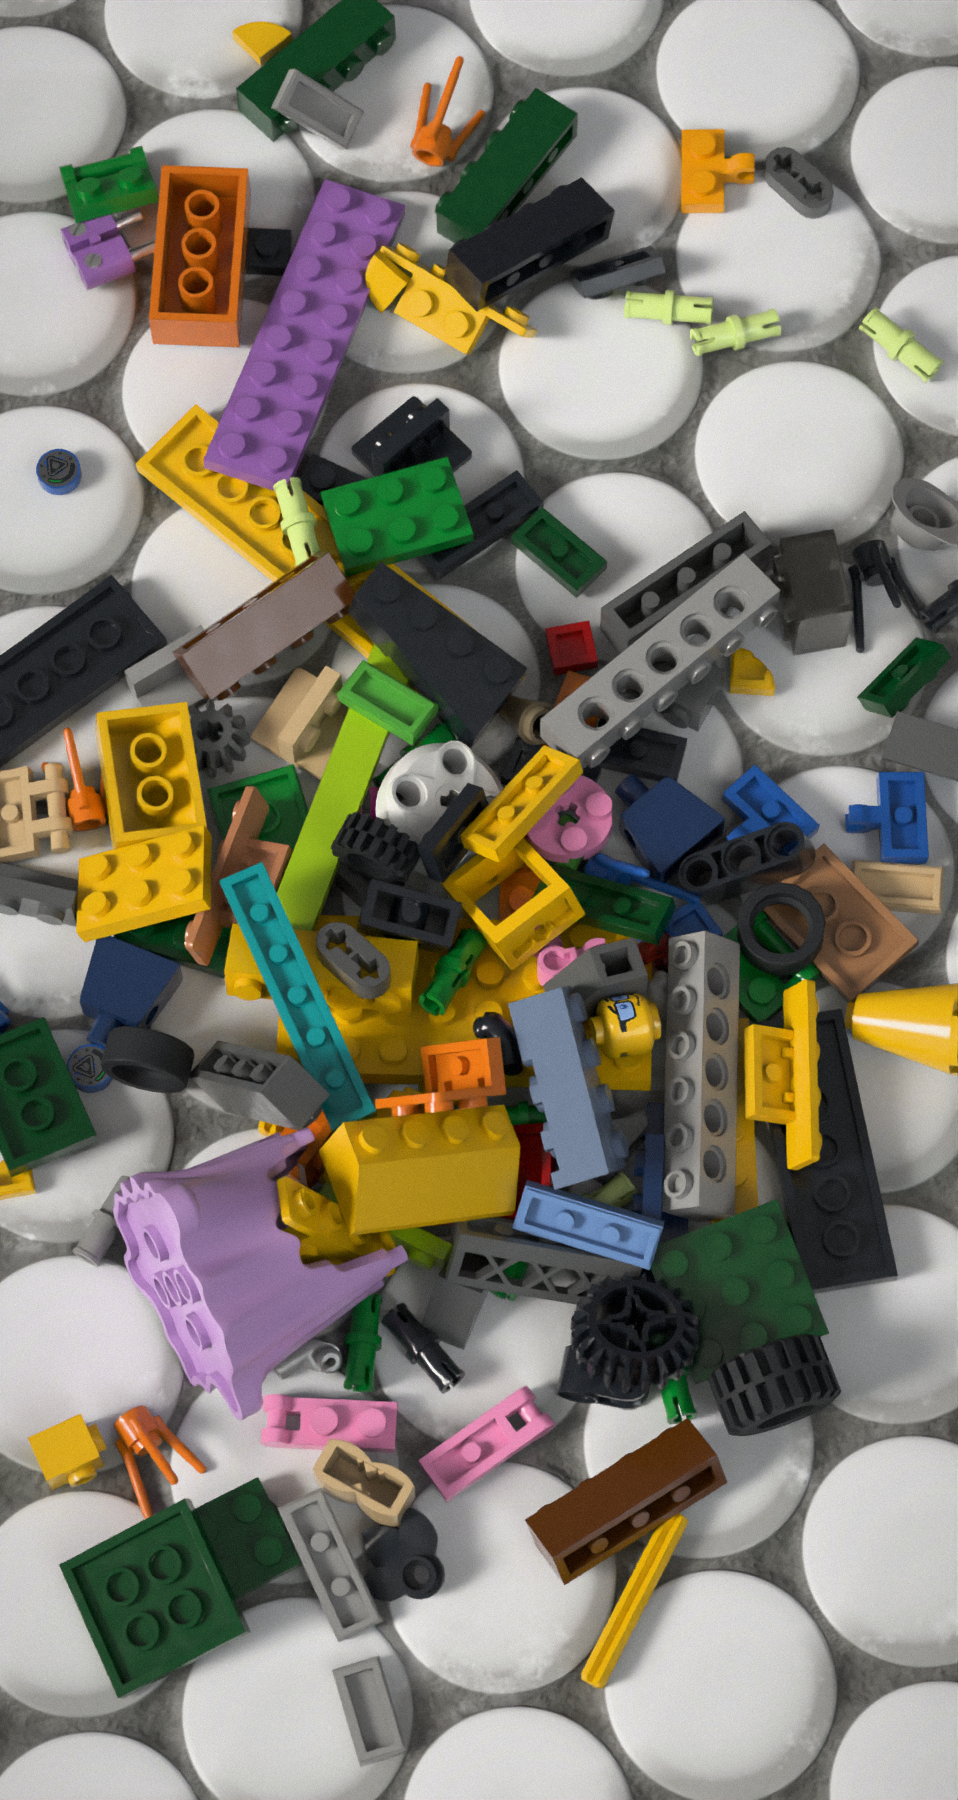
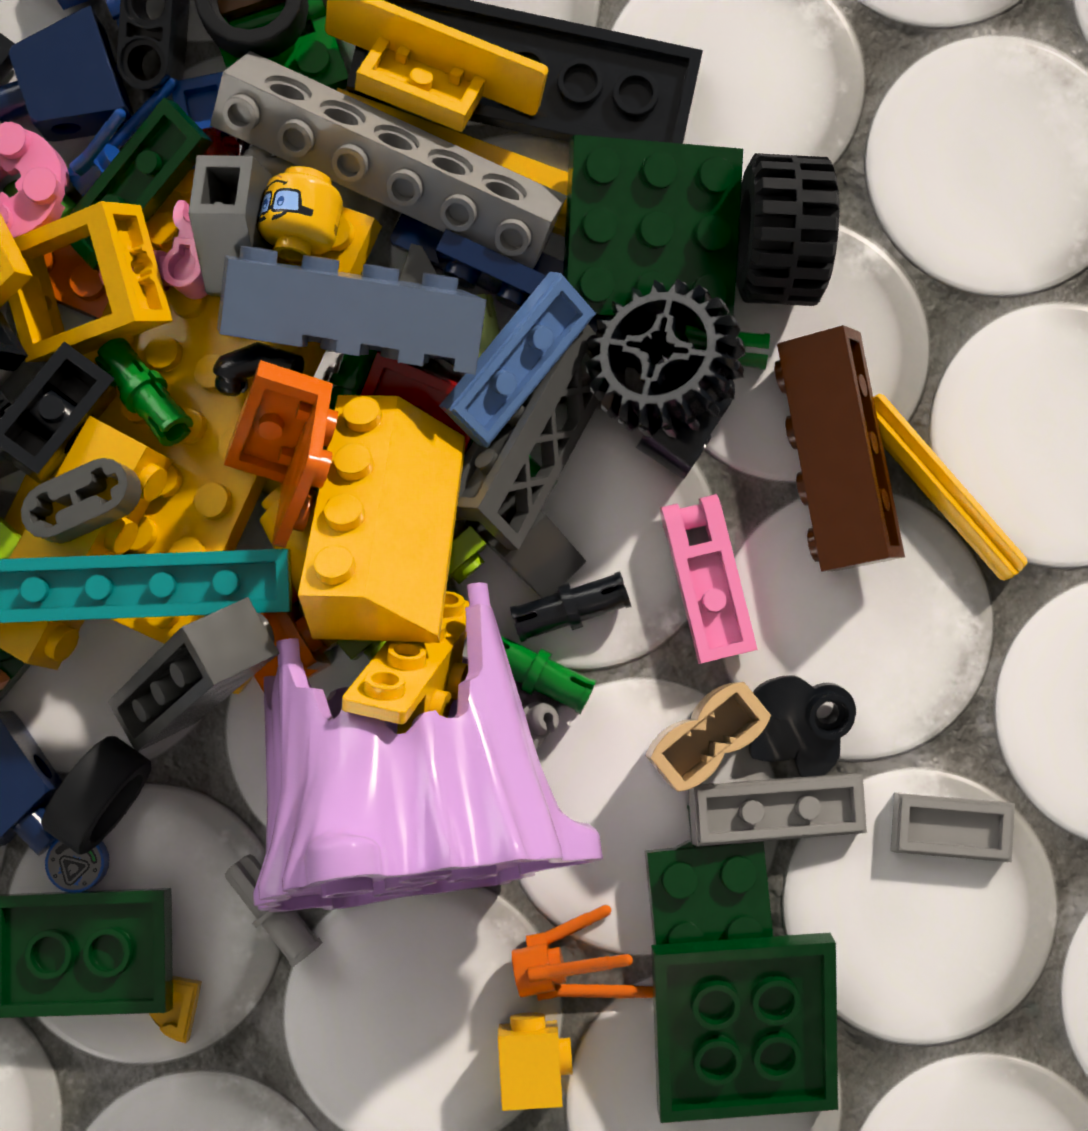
camera: 75 degrees left, 15 degrees up
bright pink plate [261,1394,398,1453] -> none

